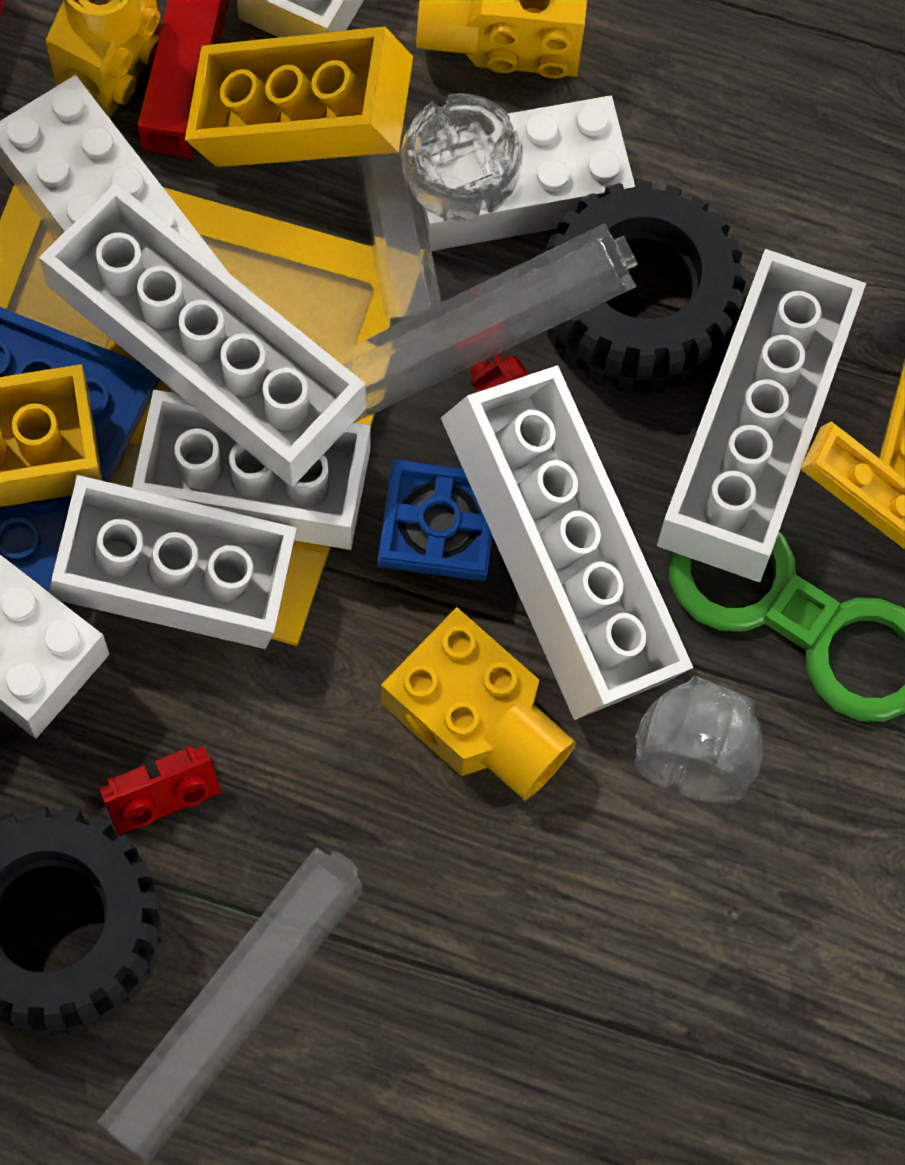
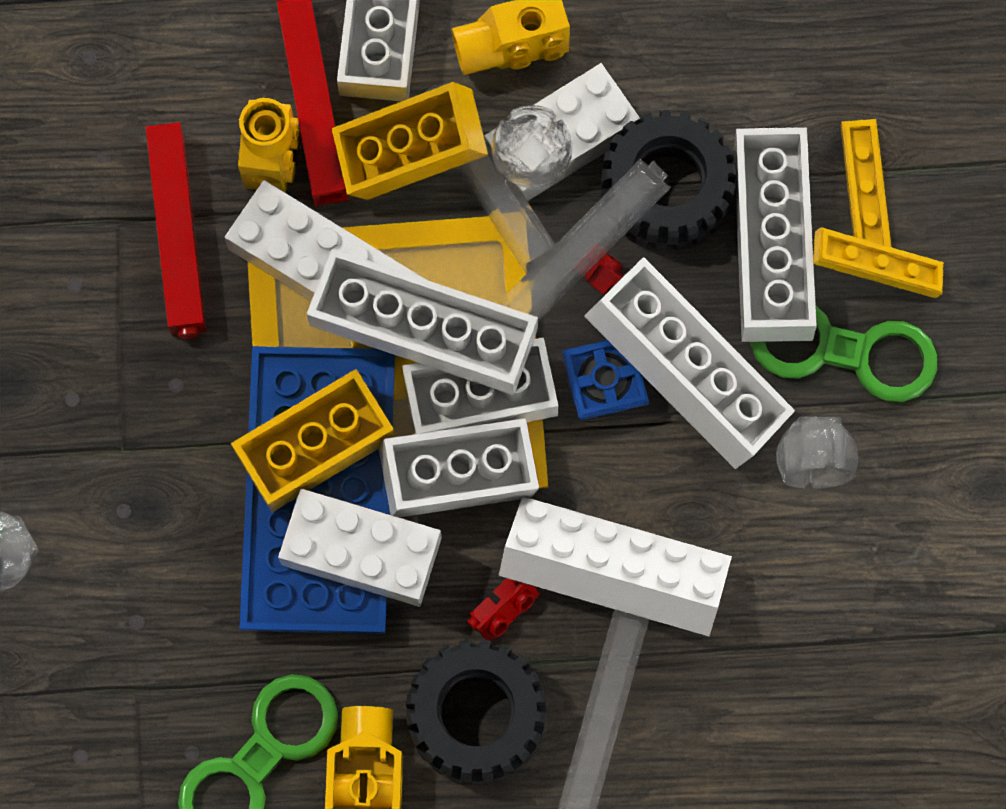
camera: 15 degrees left, 5 degrees up
yellow brick [381,607,576,801] -> none
none -> white brick [499,496,732,636]

